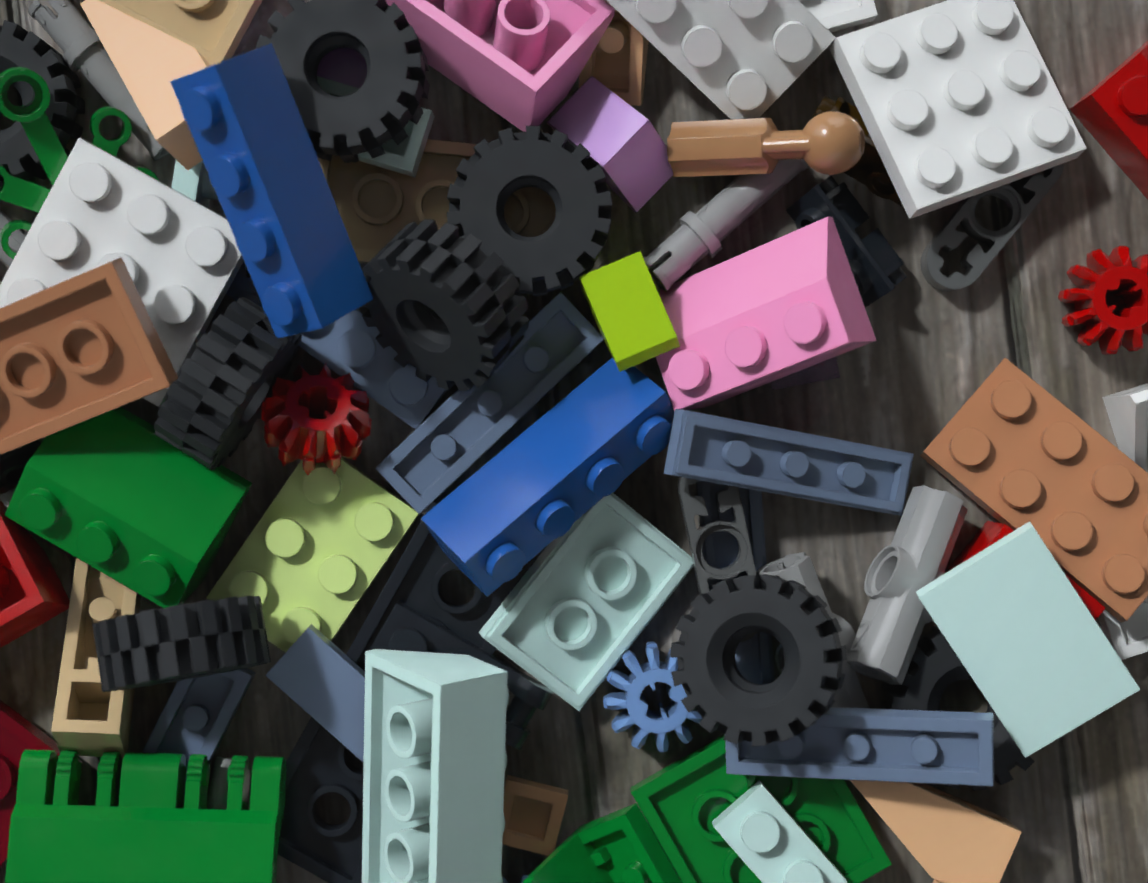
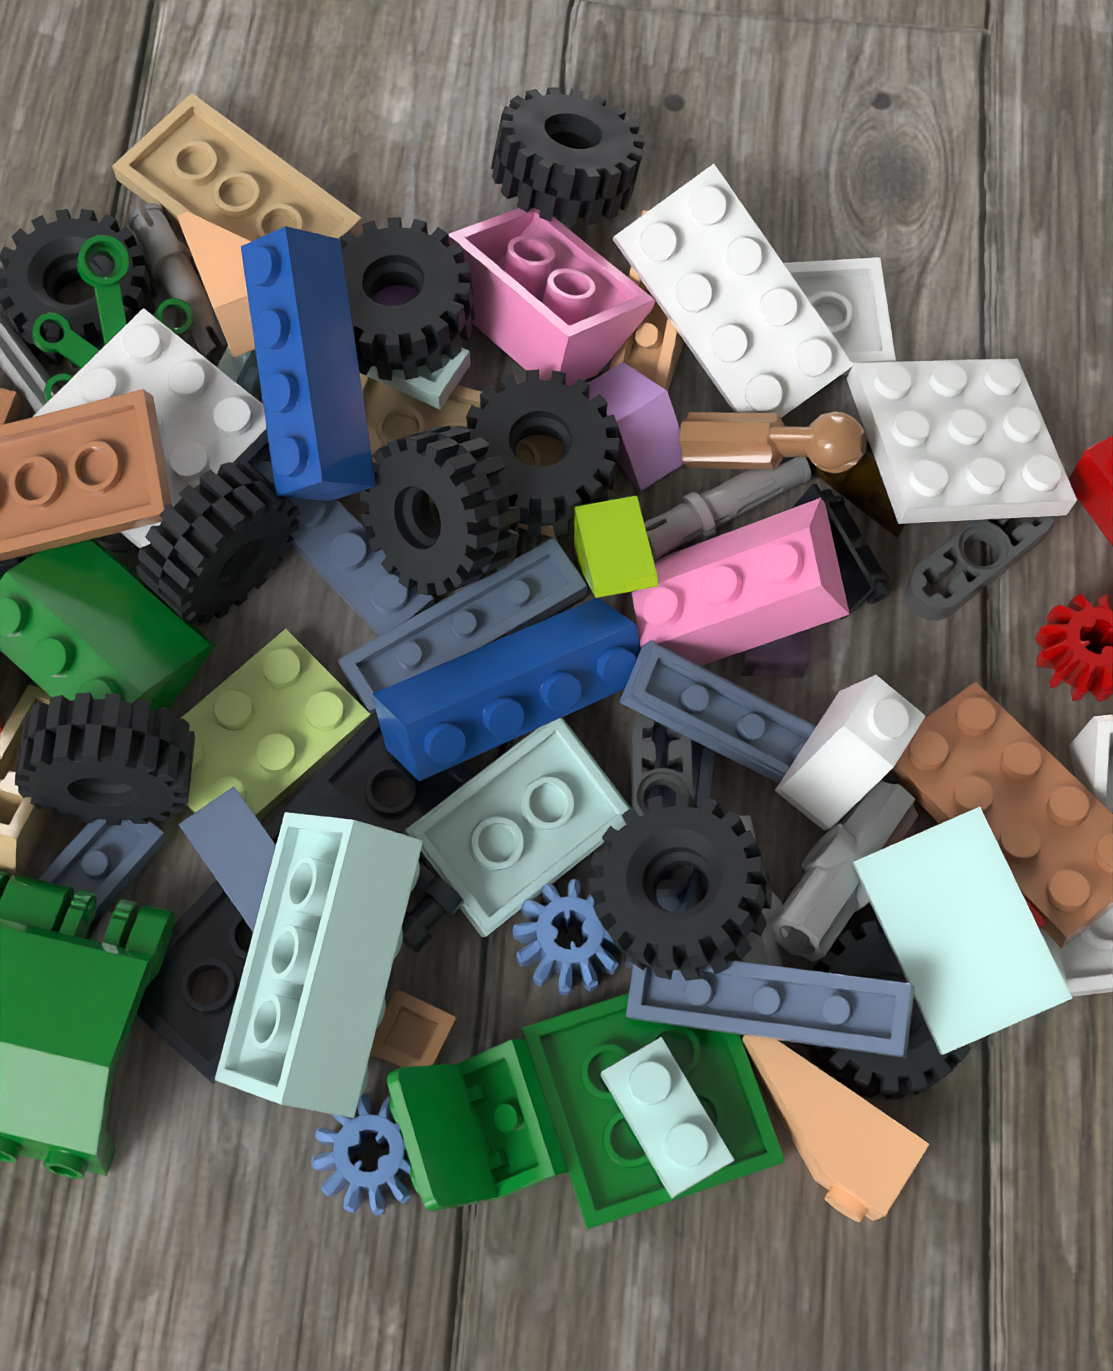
camera: 10 degrees right, 20 degrees down
red gear [262,363,372,476] -> none
none -> white slope [775,675,925,831]

